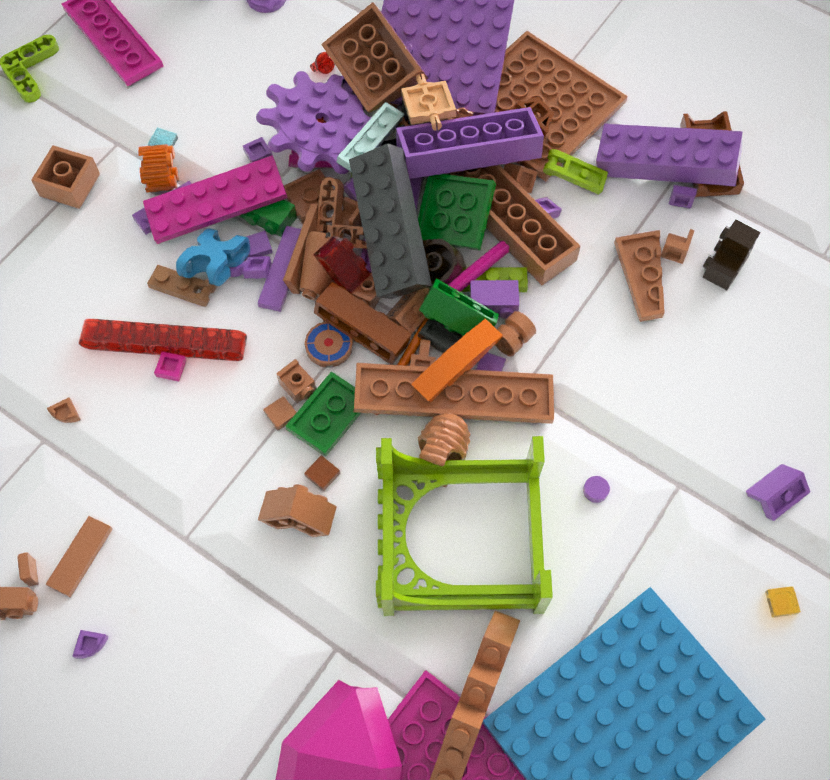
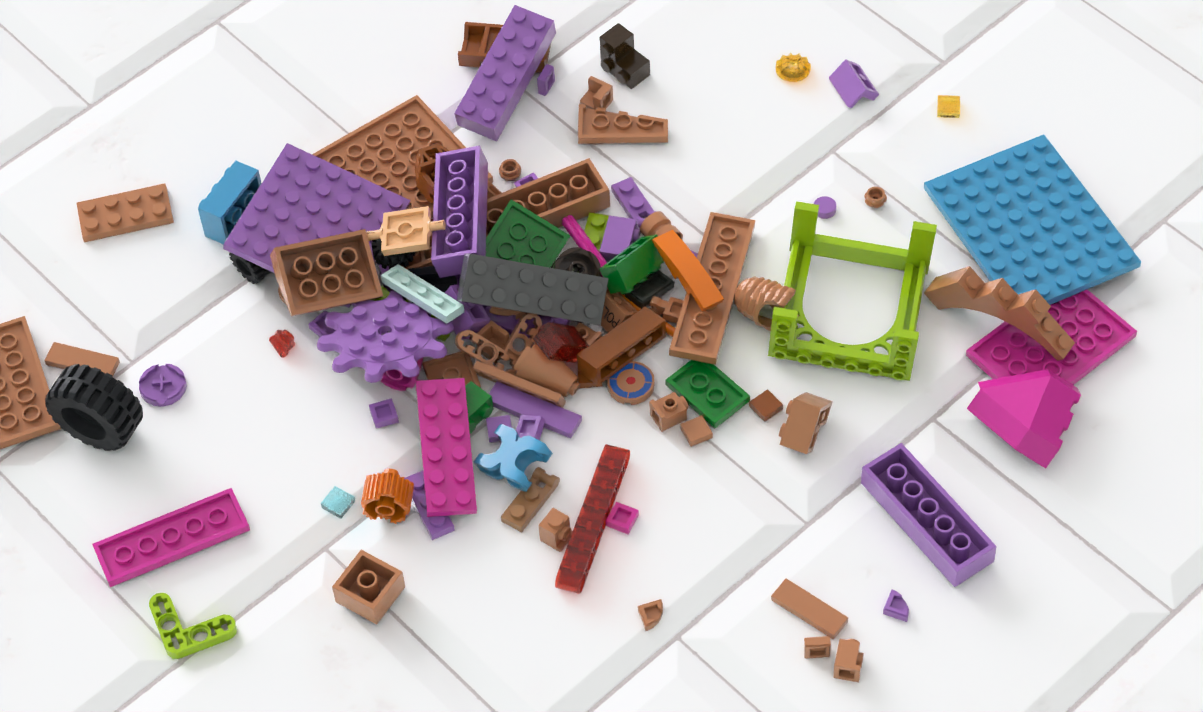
camera: 75 degrees left, 10 degrees down
lime plate [543,149,608,195] -> none
none -> nougat plate [499,159,521,181]
none -> nougat brick [538,508,575,552]
none -> medium lavender plate [611,177,656,229]
none -> clear yellow gear [775,52,811,82]
none -> medium lavender brick [861,443,997,587]
none -> nougat plate [864,186,887,208]

